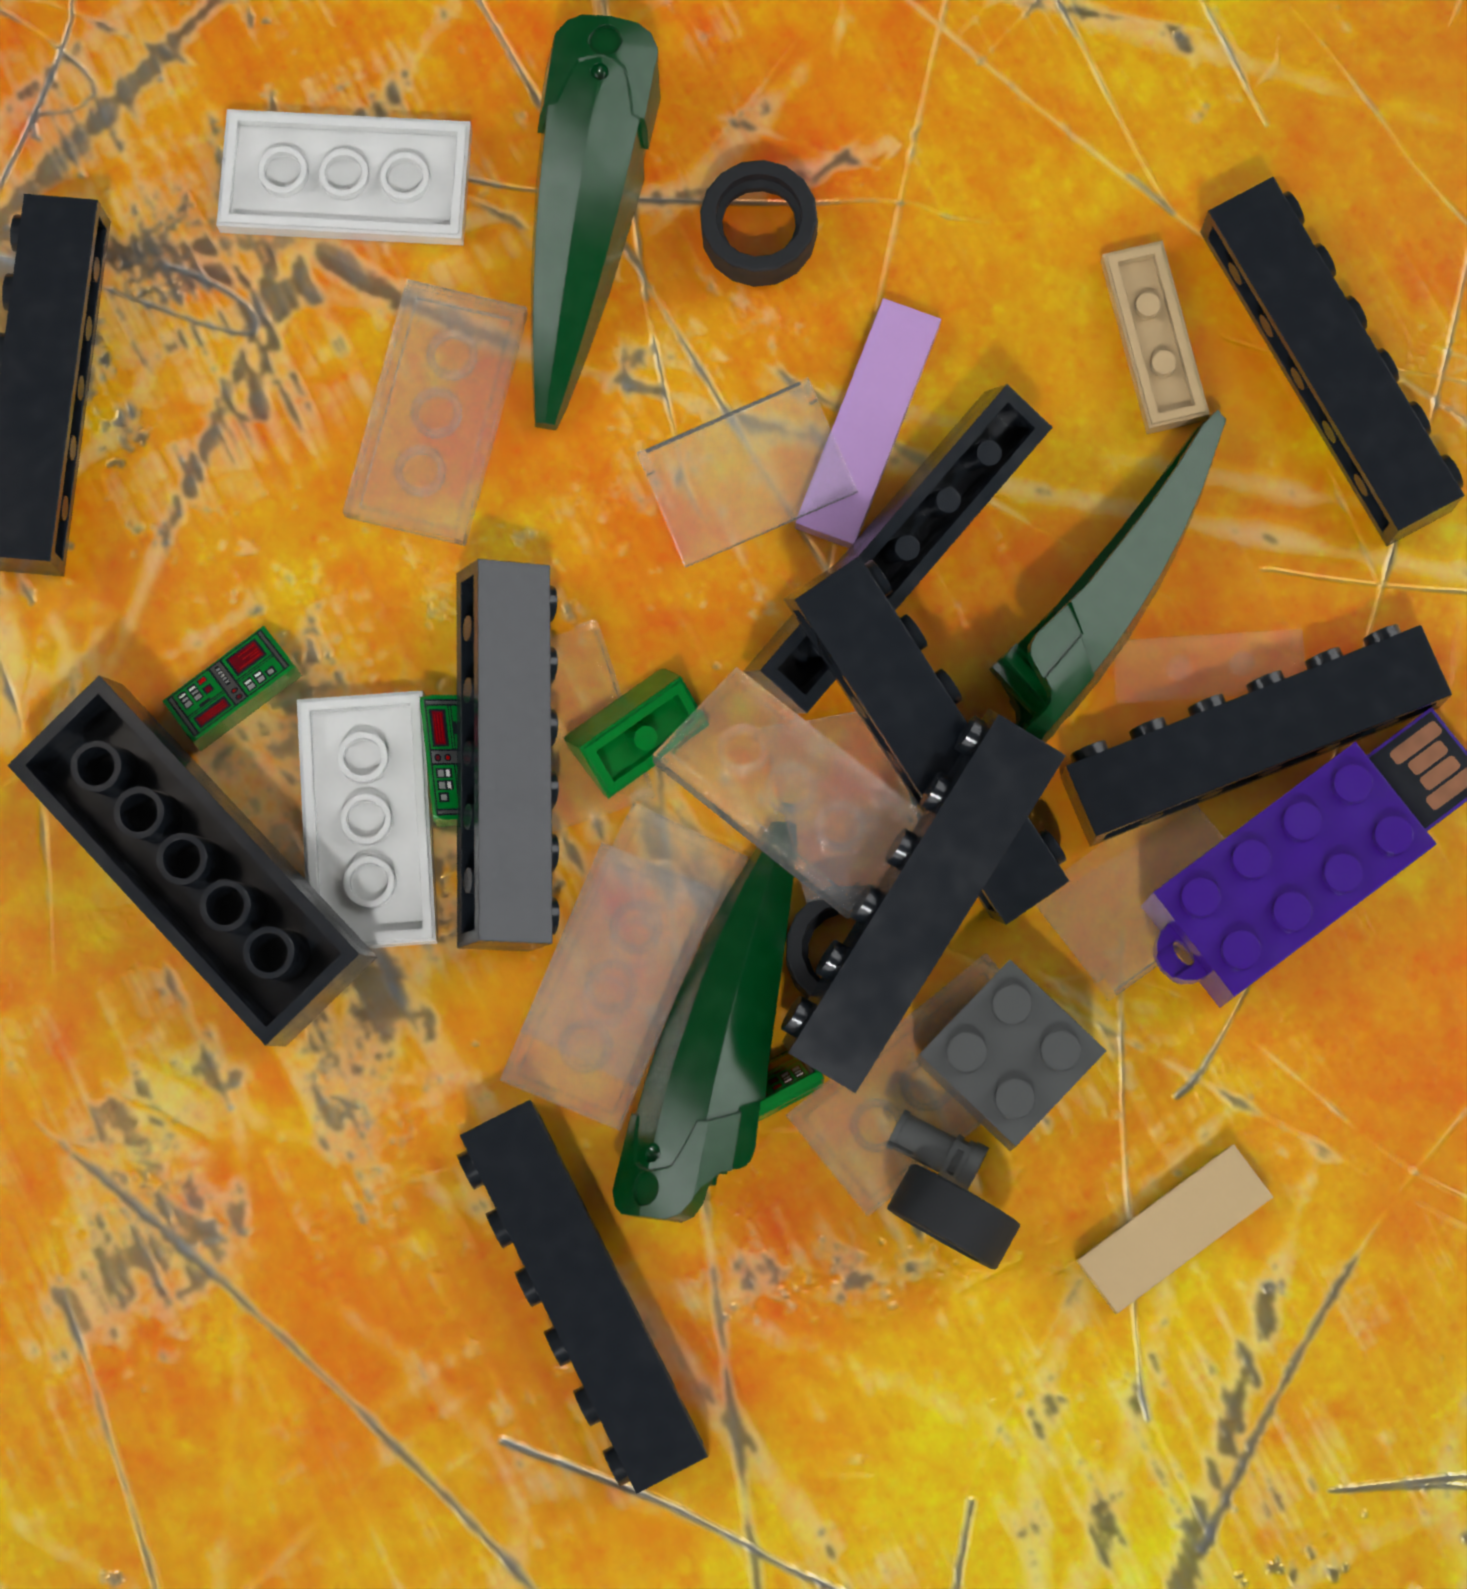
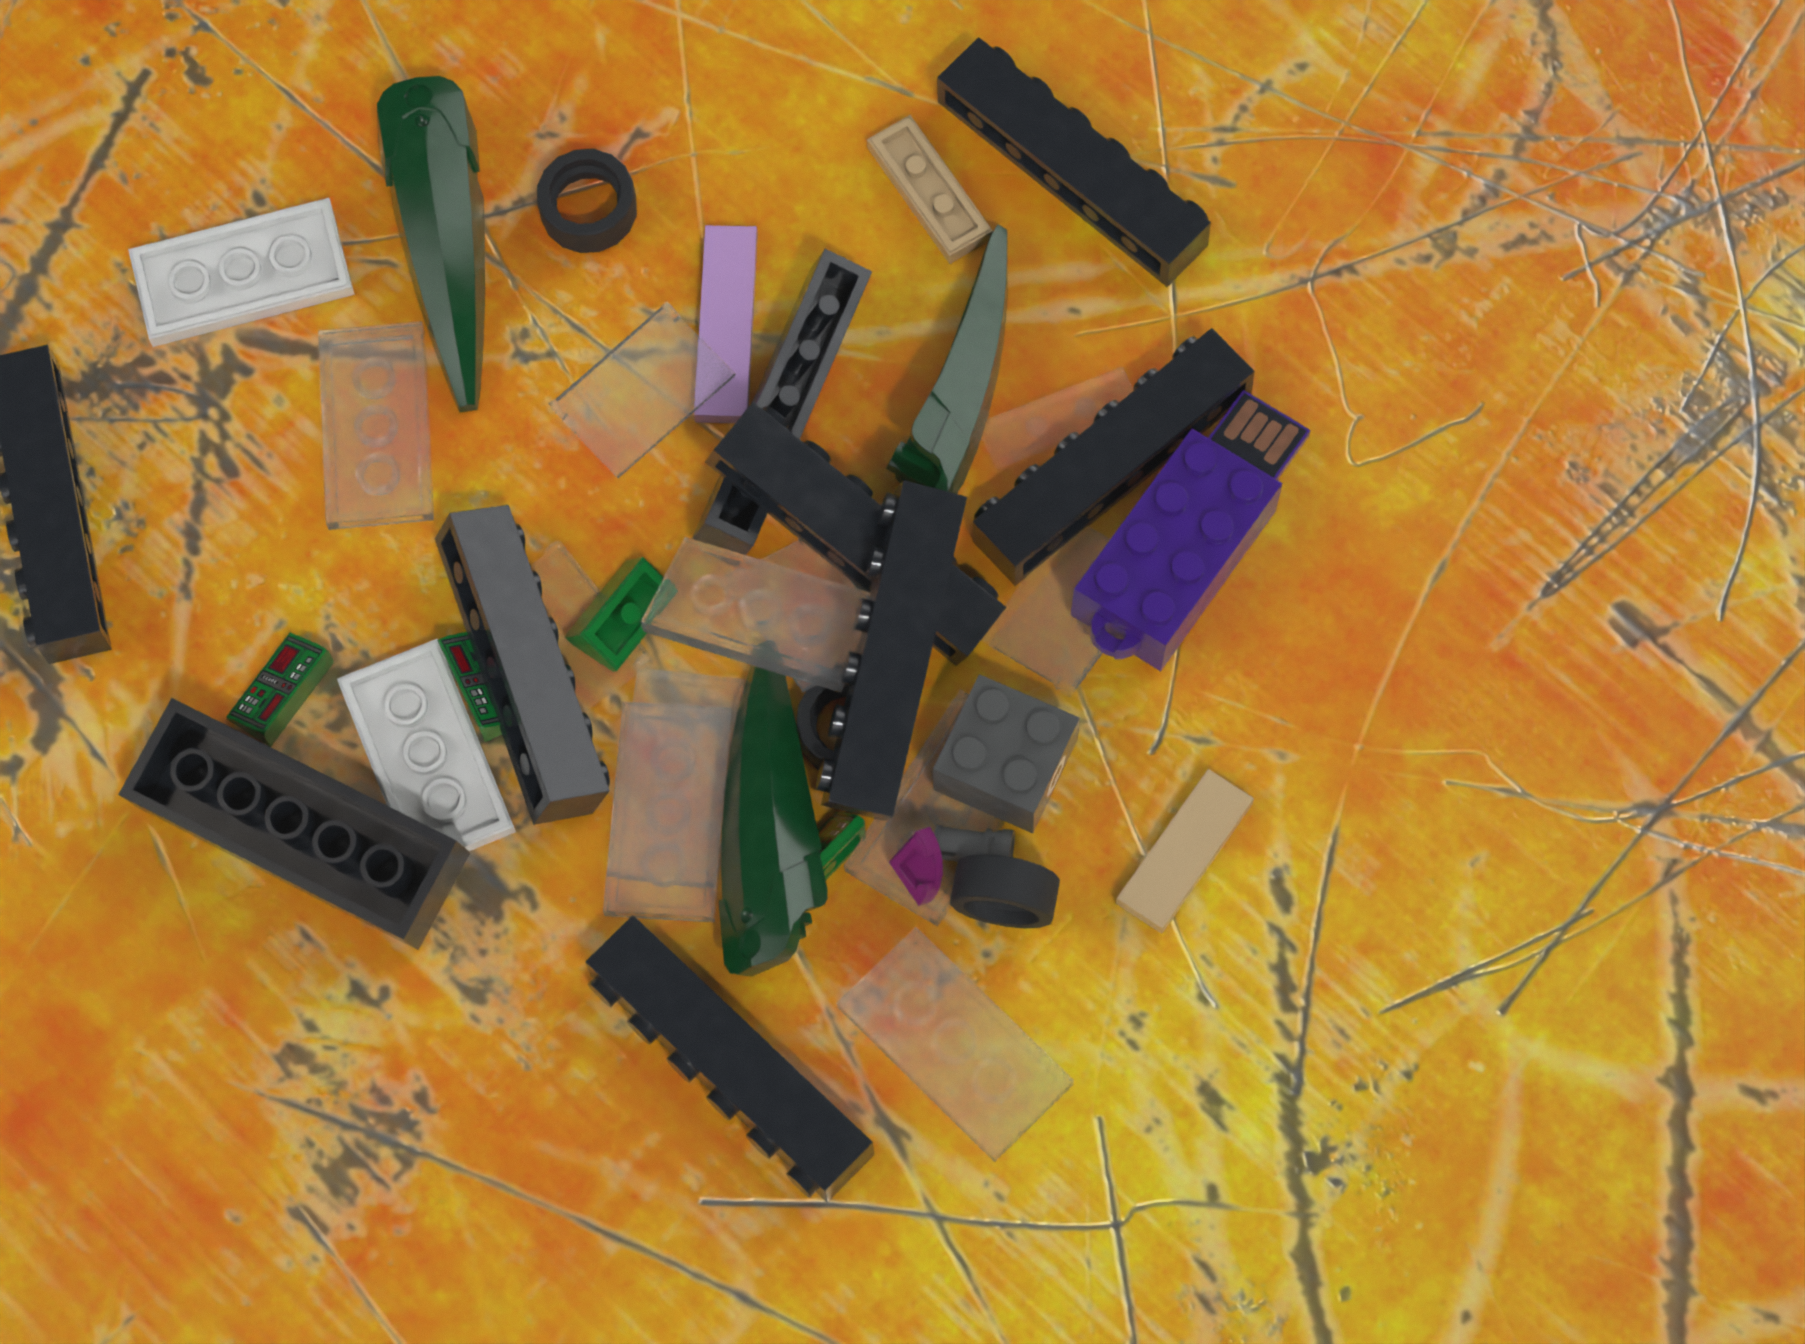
camera: 20 degrees left, 10 degrees down
none -> clear tile [837,927,1074,1162]
none -> magenta tile [889,826,943,906]

